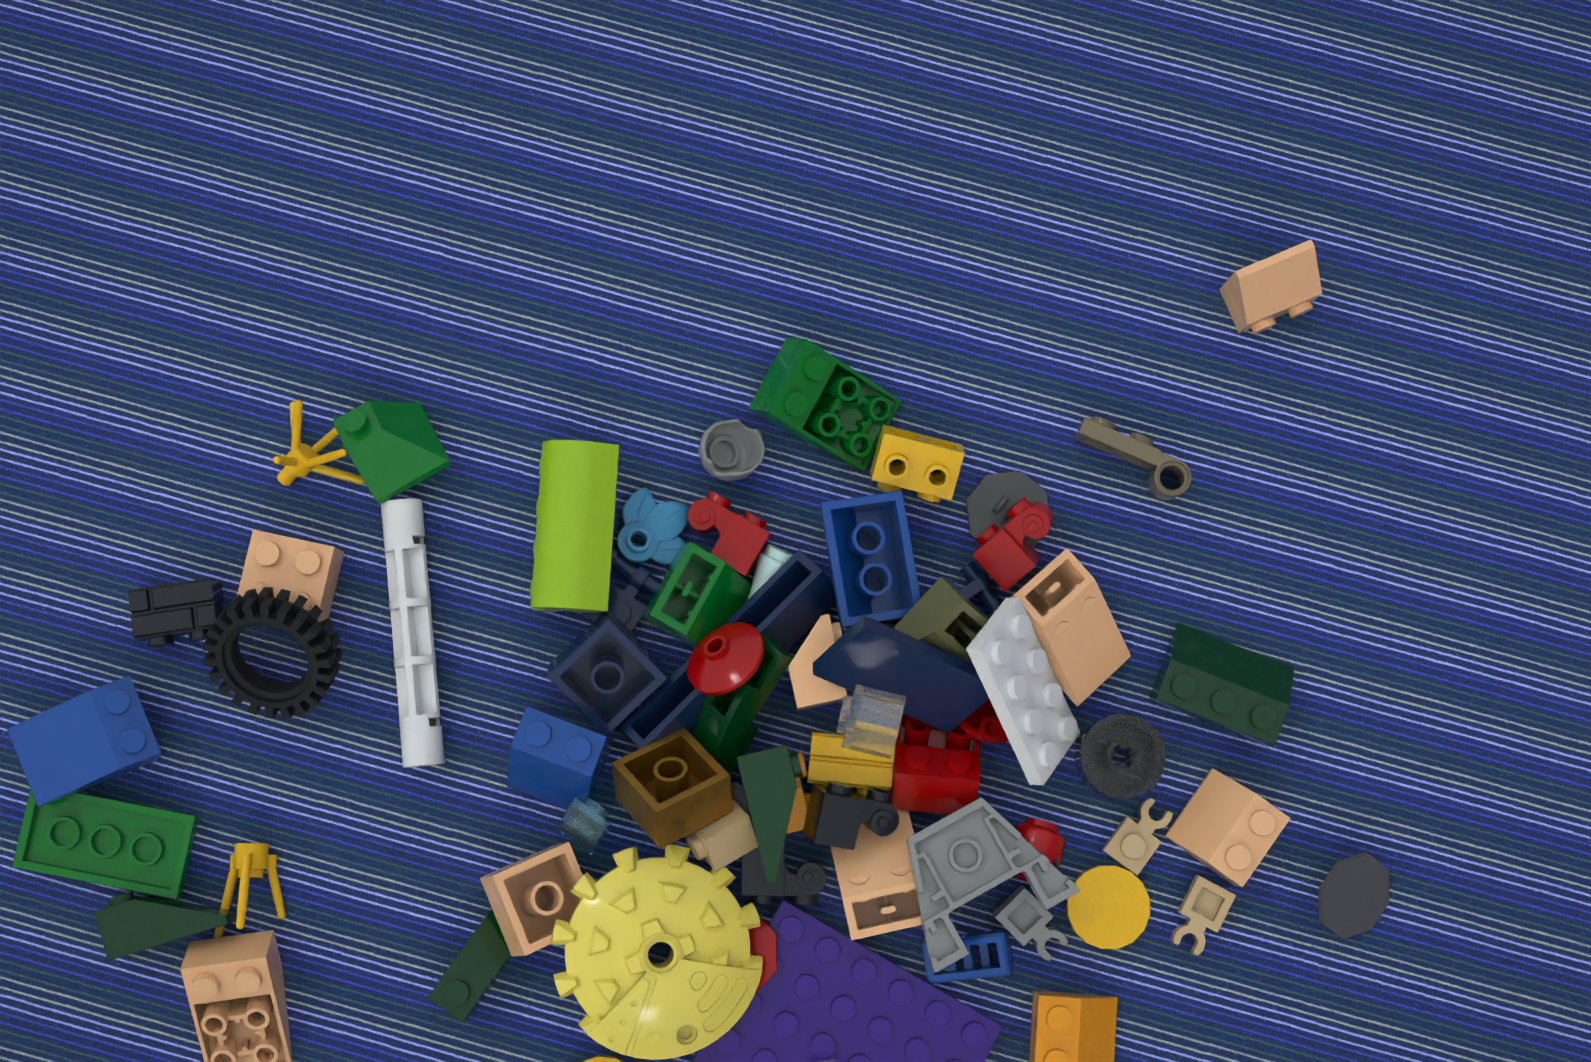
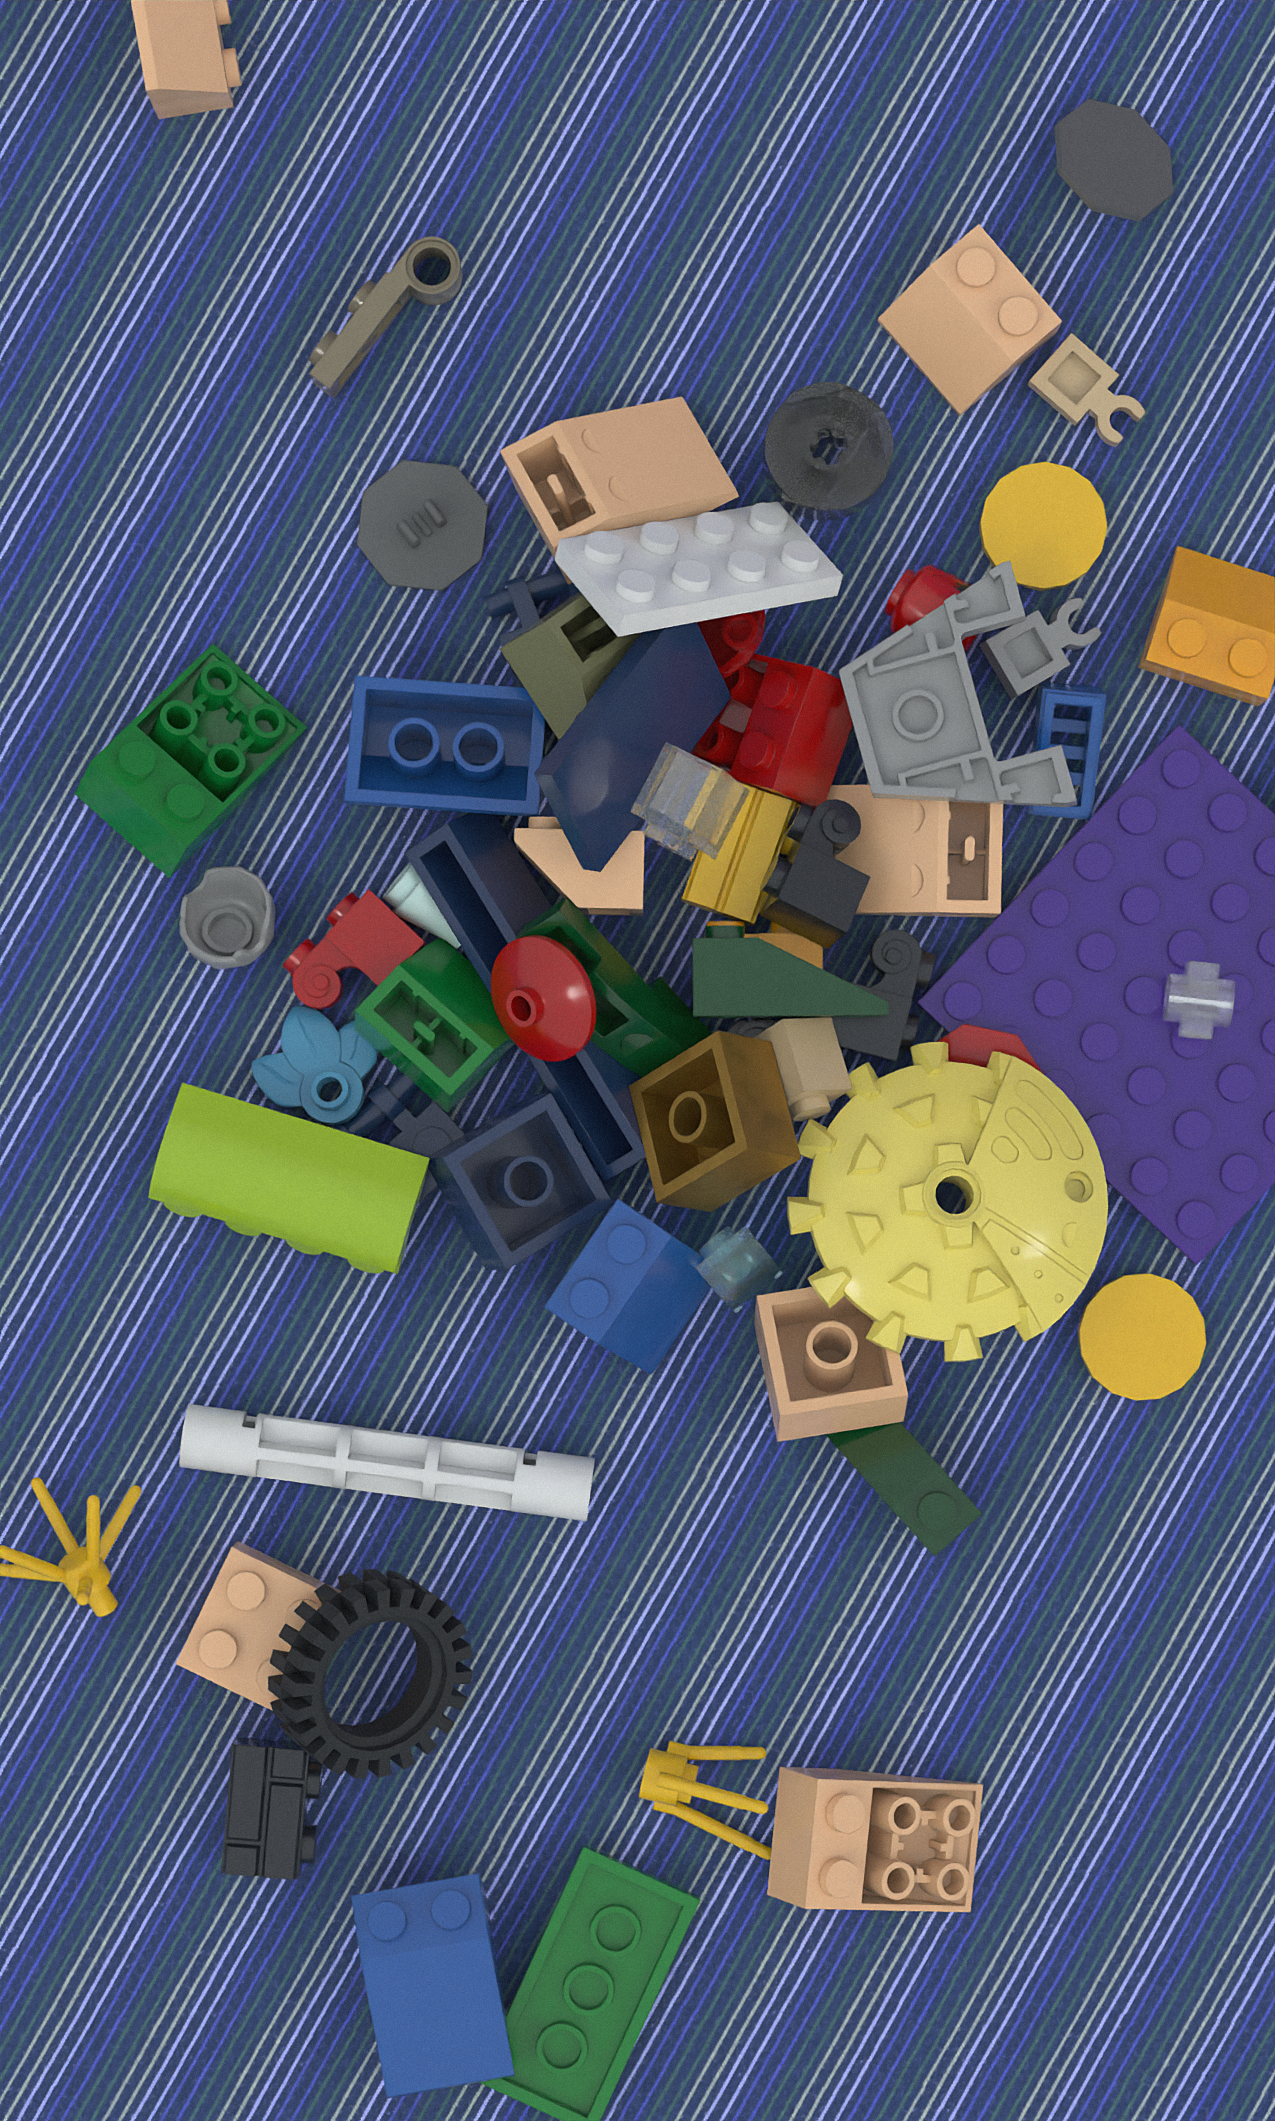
camera: 75 degrees left, 5 degrees up
dark green slope [94,892,237,961] -> none
green slope [332,401,452,505] -> none
yellow brick [870,425,965,503] -> none
red brick [972,496,1053,592] -> none
tan plate [1102,798,1173,876] -> none
dark green slope [1148,623,1294,745] -> none

